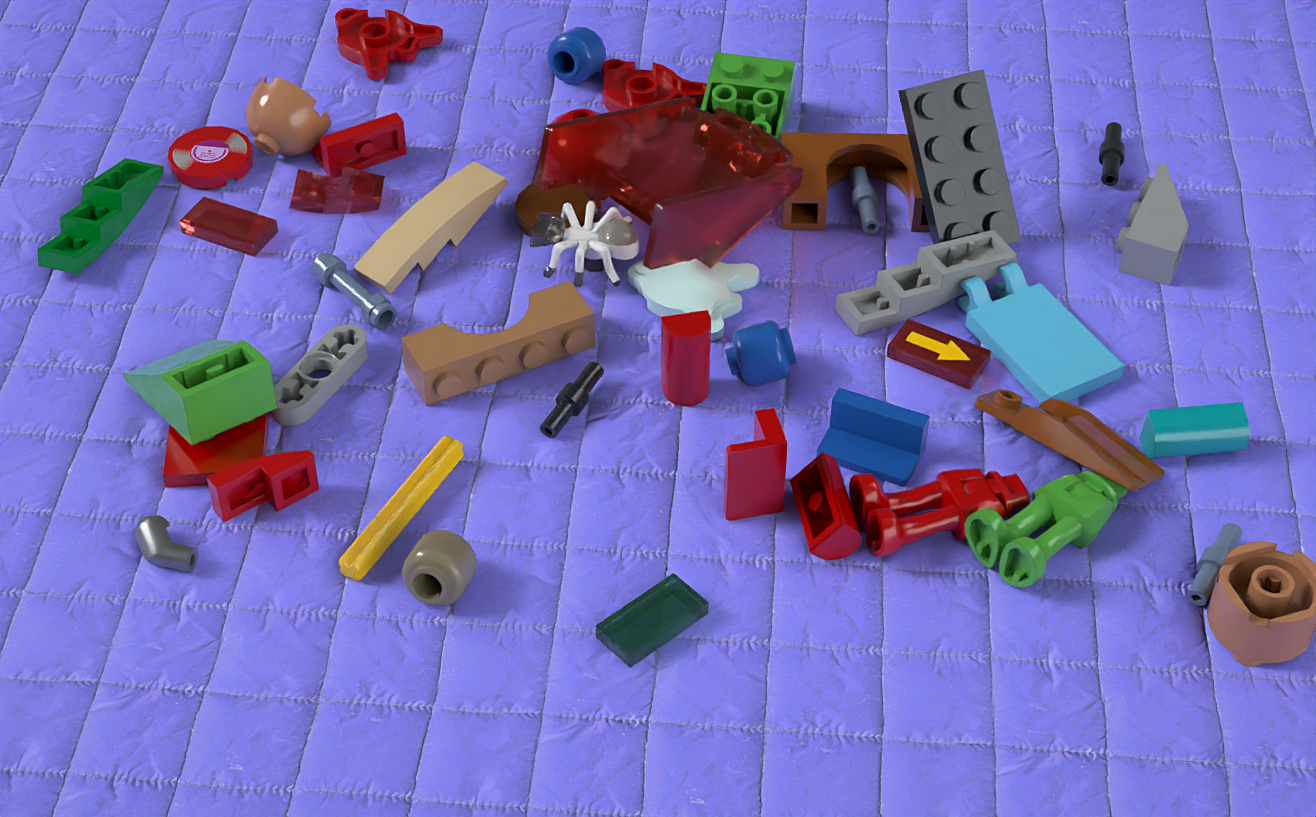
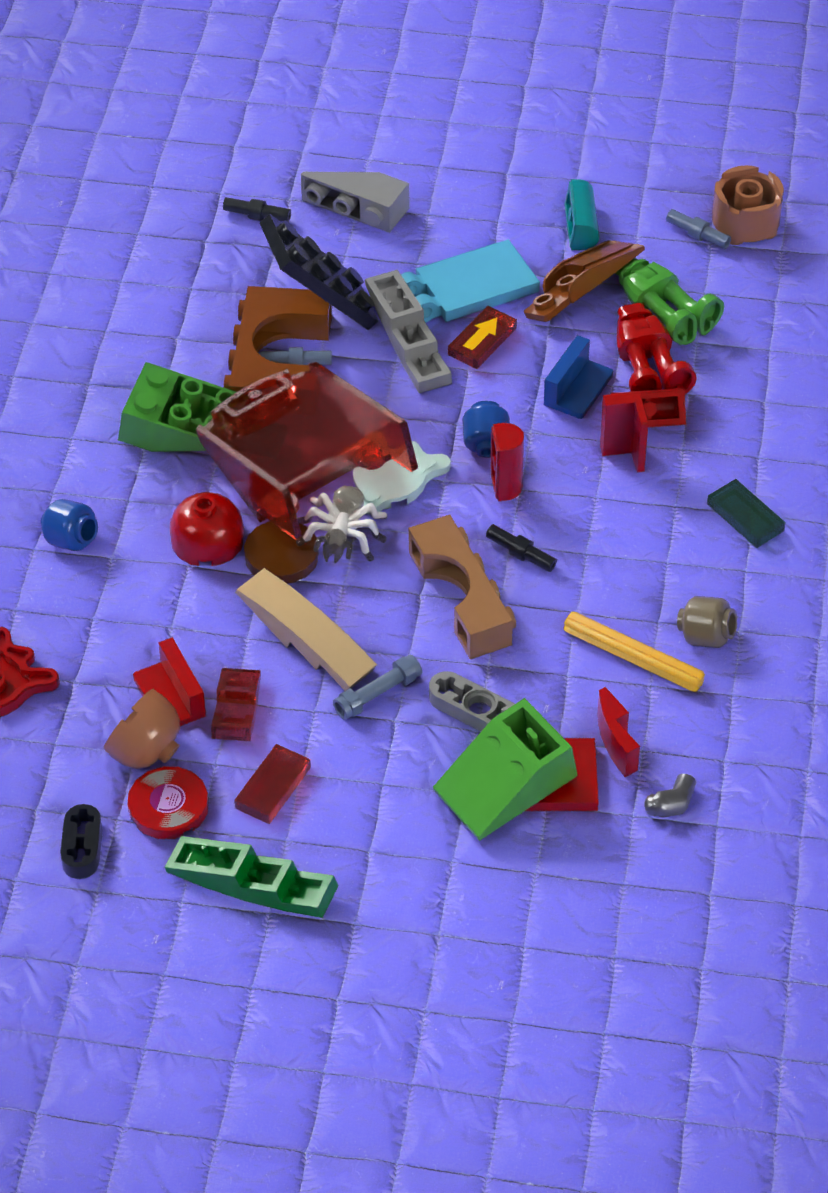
camera: 85 degrees left, 5 degrees up
red tile [601,59,707,137] -> none
none -> black beam [60,804,102,879]

